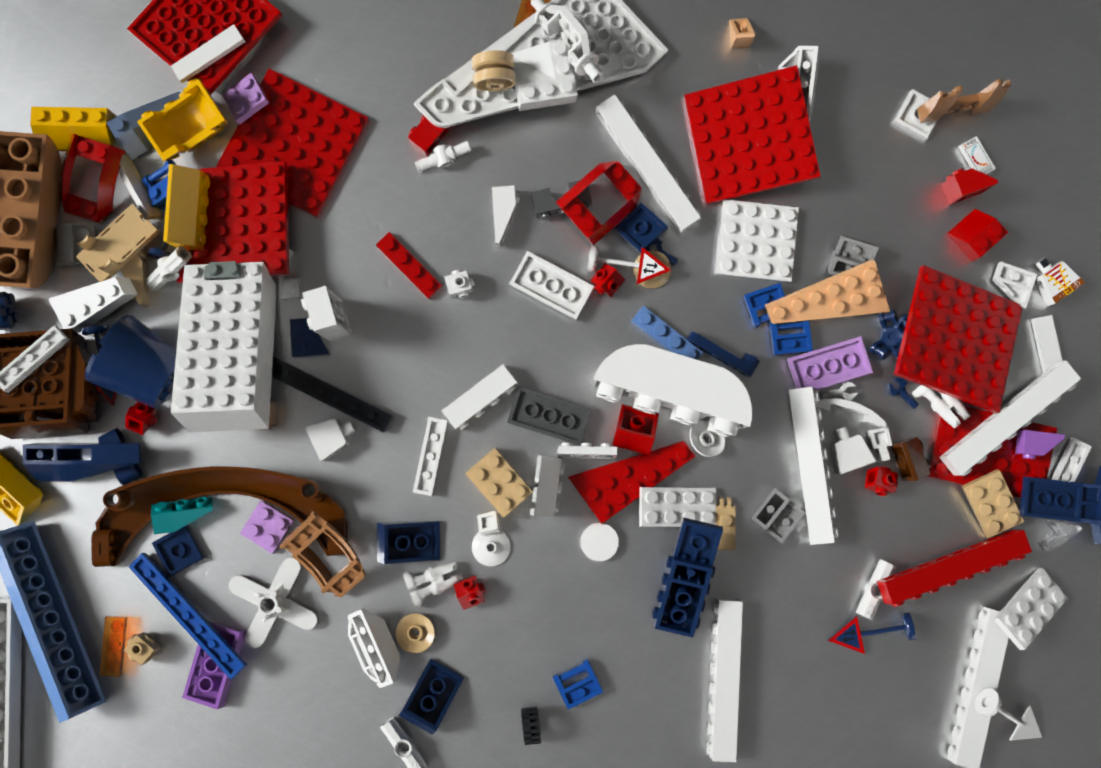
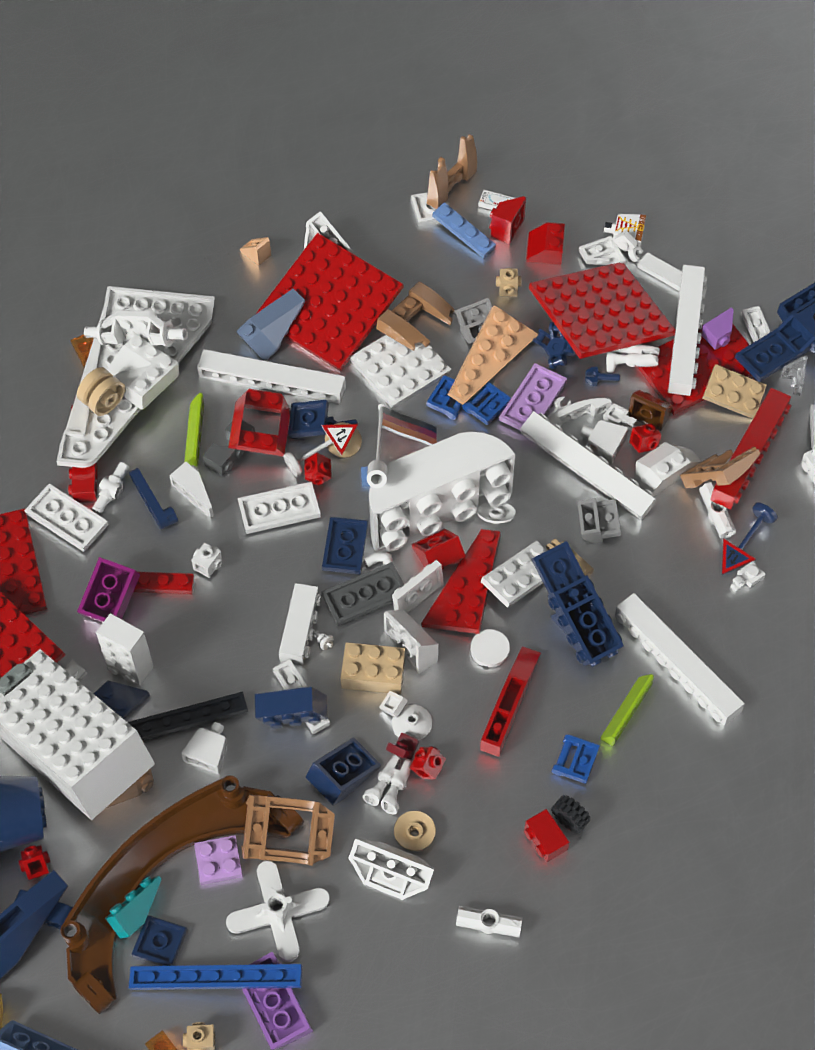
camera: 45 degrees left, 25 degrees down
dark blue slope [398,659,464,735] -> none
none -> white plate [24,484,109,552]
none -> magenta brick [77,557,140,623]
none -> dark blue beam [129,468,178,530]
none -> lime slope [184,393,204,466]
none -> sand blue wedge [236,289,306,360]
none -> dark blue brick [255,687,328,728]
none -> white hair [313,631,334,650]
none -> dark blue plate [322,517,368,575]
none -> white arm [363,552,393,567]
none -> flag [367,404,437,488]
none -> medium nougat wedge [376,281,454,351]
none -> dark red bracket [386,733,419,759]
none -> medium blue plate [432,202,496,258]
none -> red slope [480,646,541,757]
none -> tan brick [496,268,521,296]
none -> red brick [524,809,570,862]
none -> lime slope [600,674,654,746]
none -> white plate [613,231,643,262]
none -> white wedge [634,442,702,496]
none -> medium nougat wedge [680,447,760,488]
none -> white plate [731,561,766,592]

